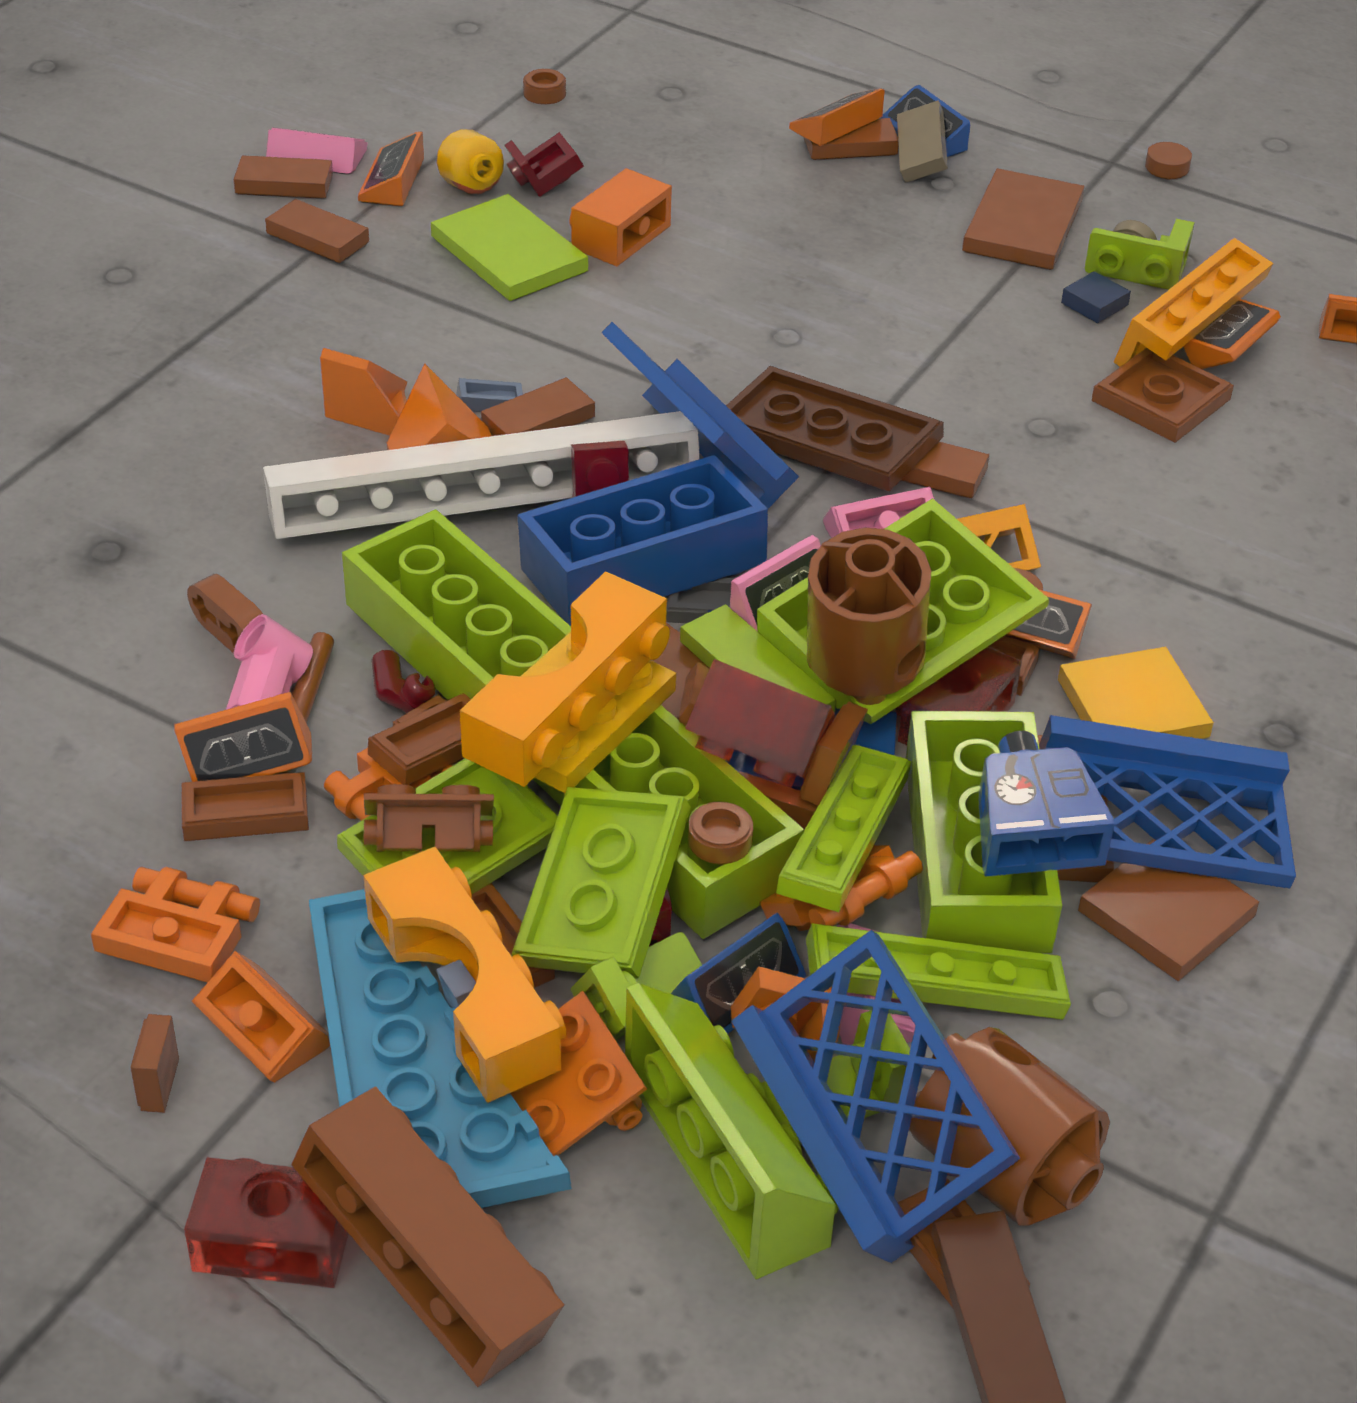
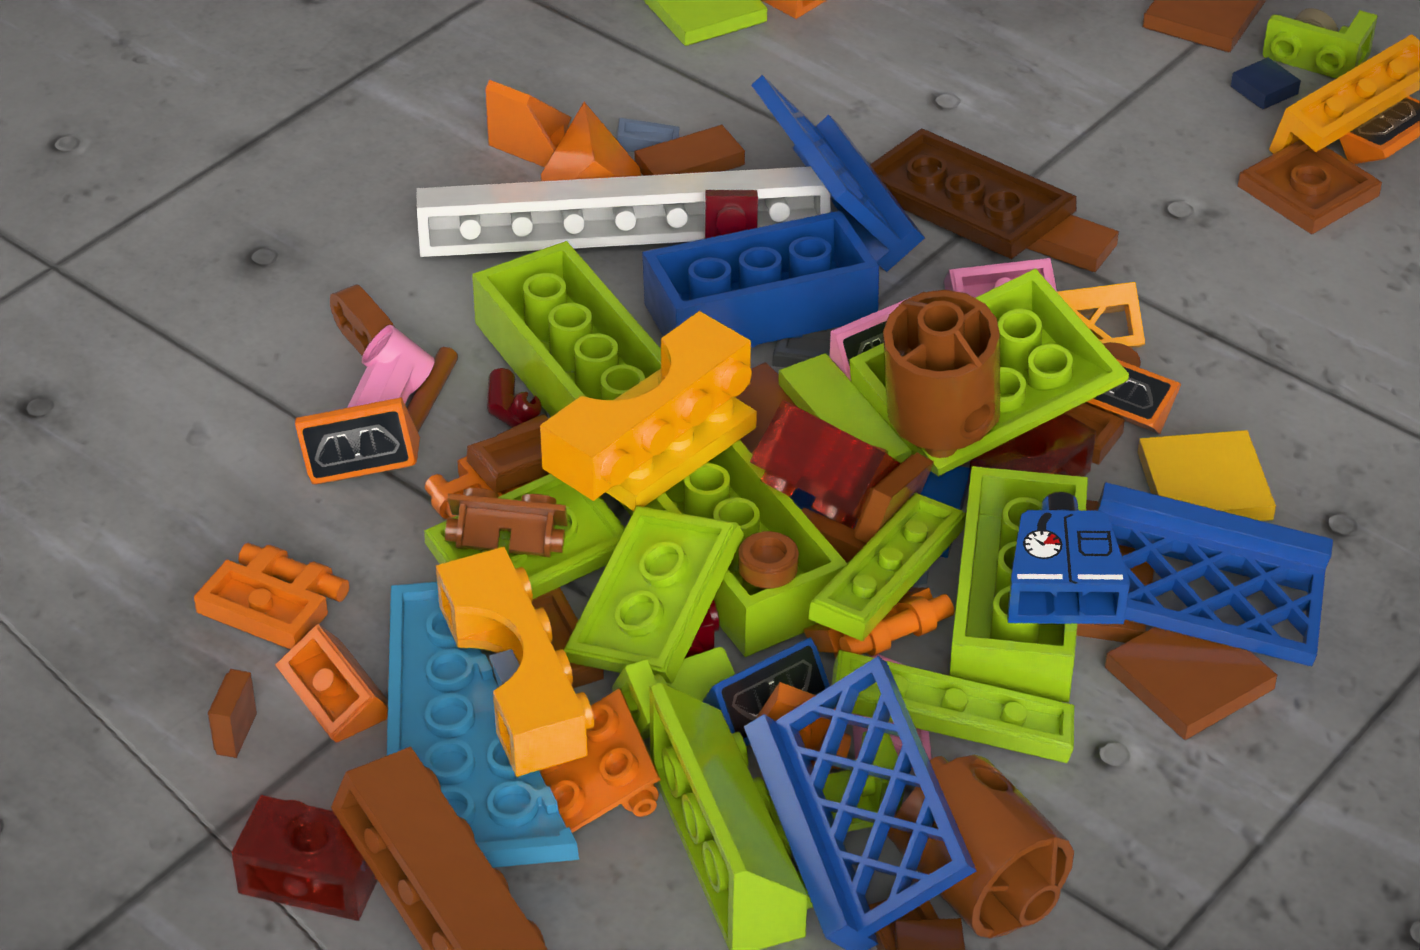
camera: 10 degrees right, 0 degrees up
dark orange tile [182,772,309,841] -> none

